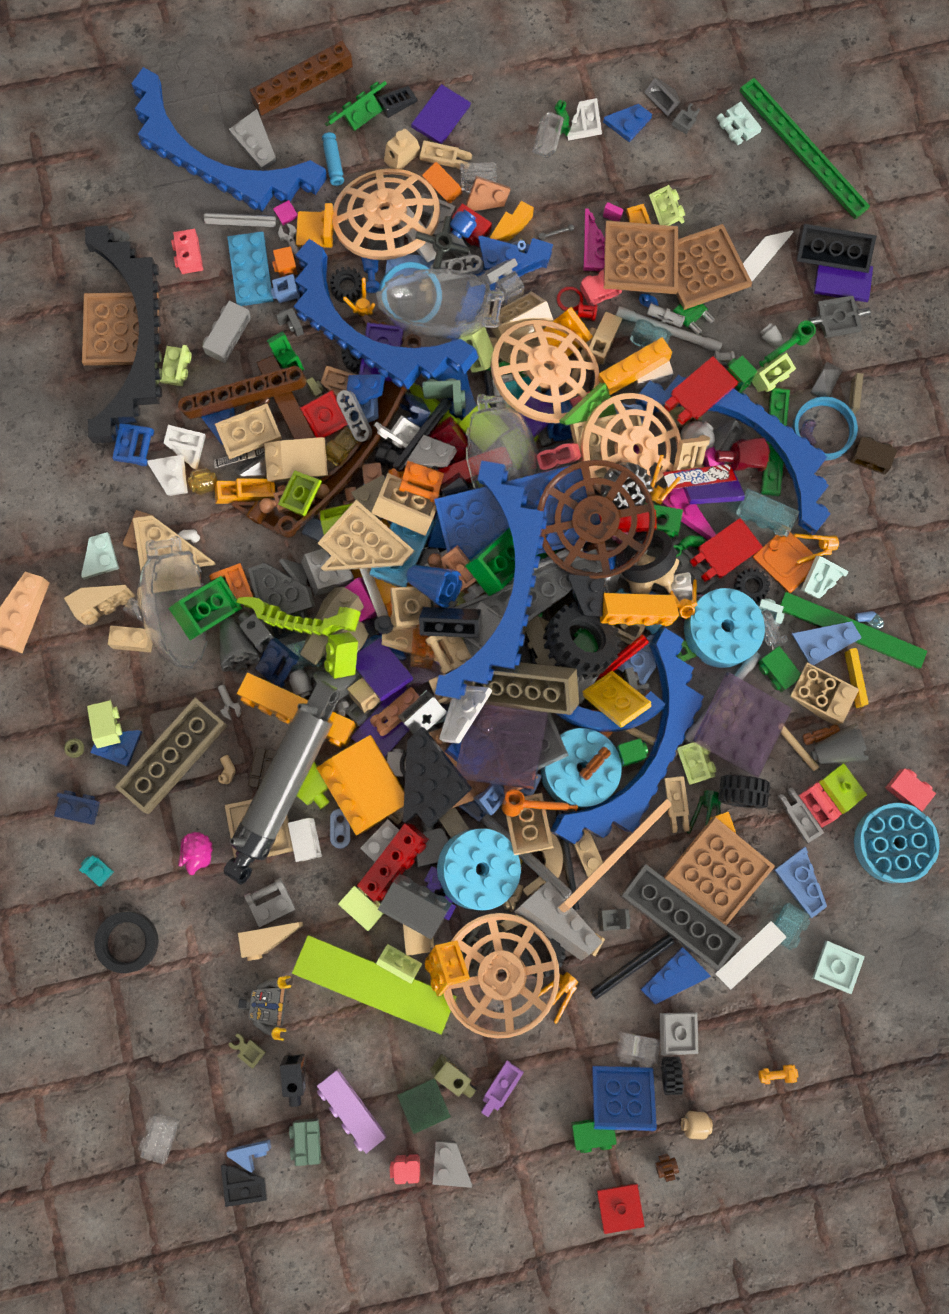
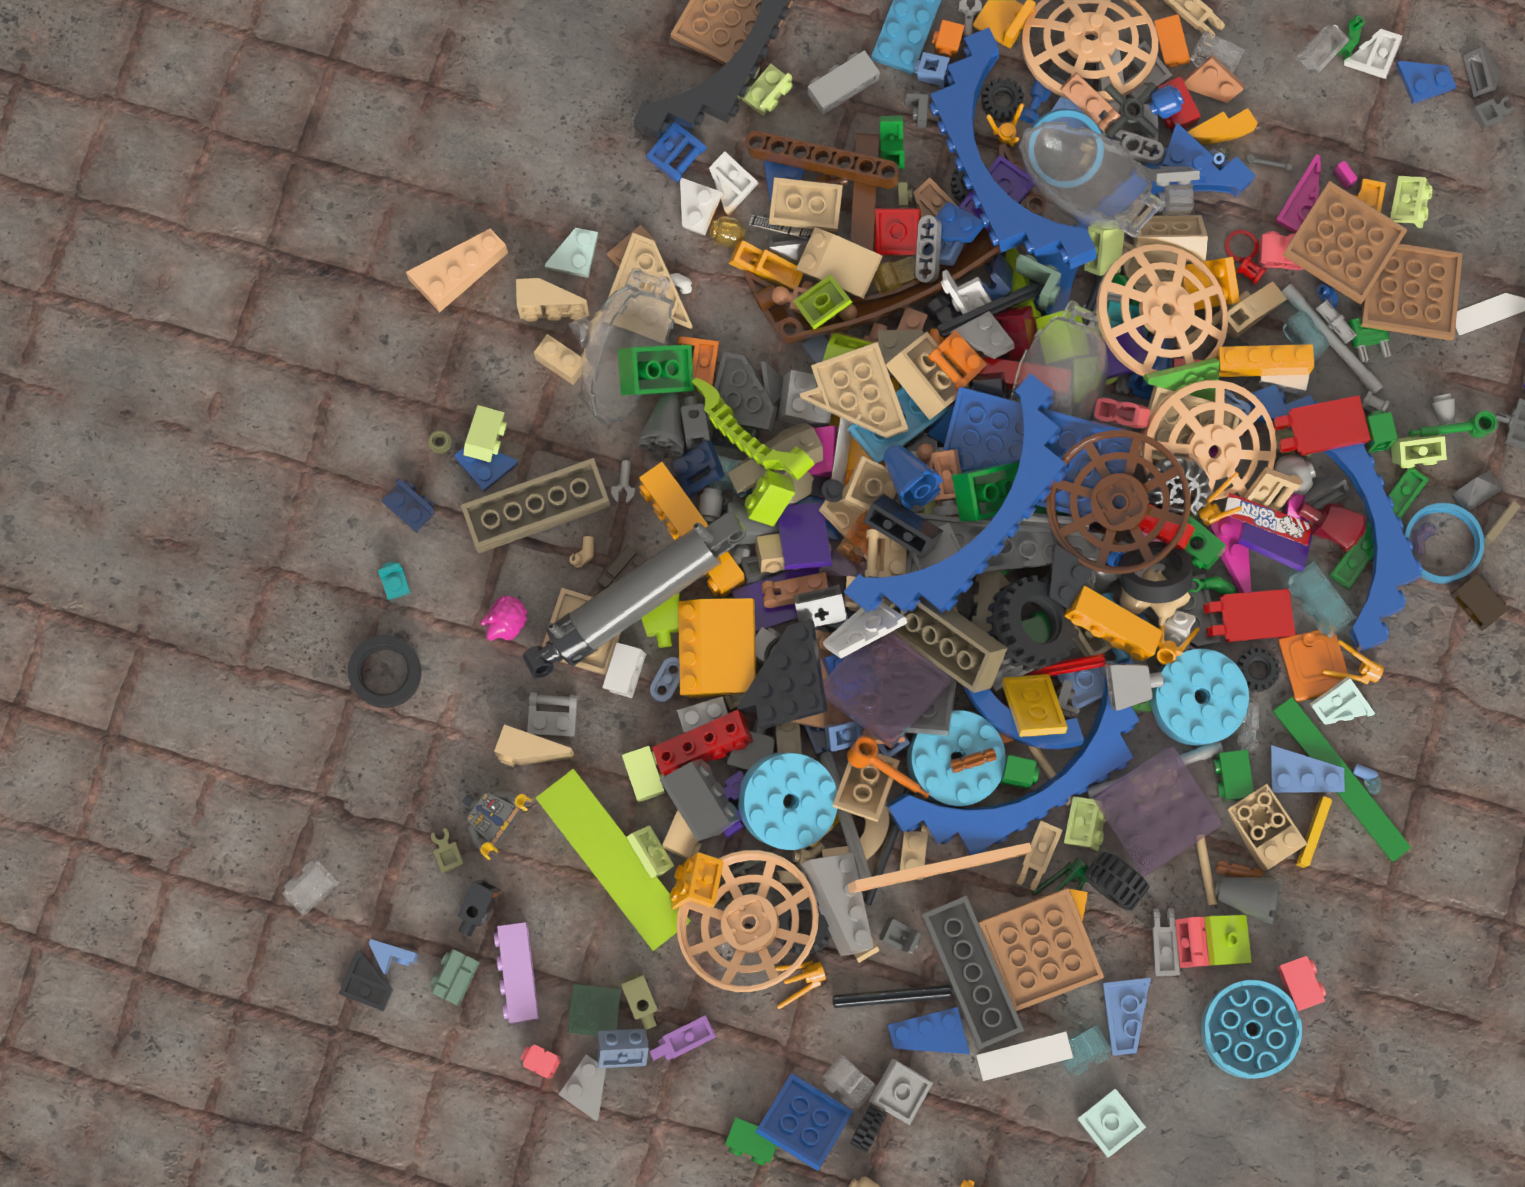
camera: 35 degrees right, 0 degrees up
light aqua bracket [757,599,784,628] -> none
none -> sand blue bracket [597,1029,649,1068]
none -> nougat plate [1060,72,1121,132]
none -> light grey torso [1105,663,1163,711]

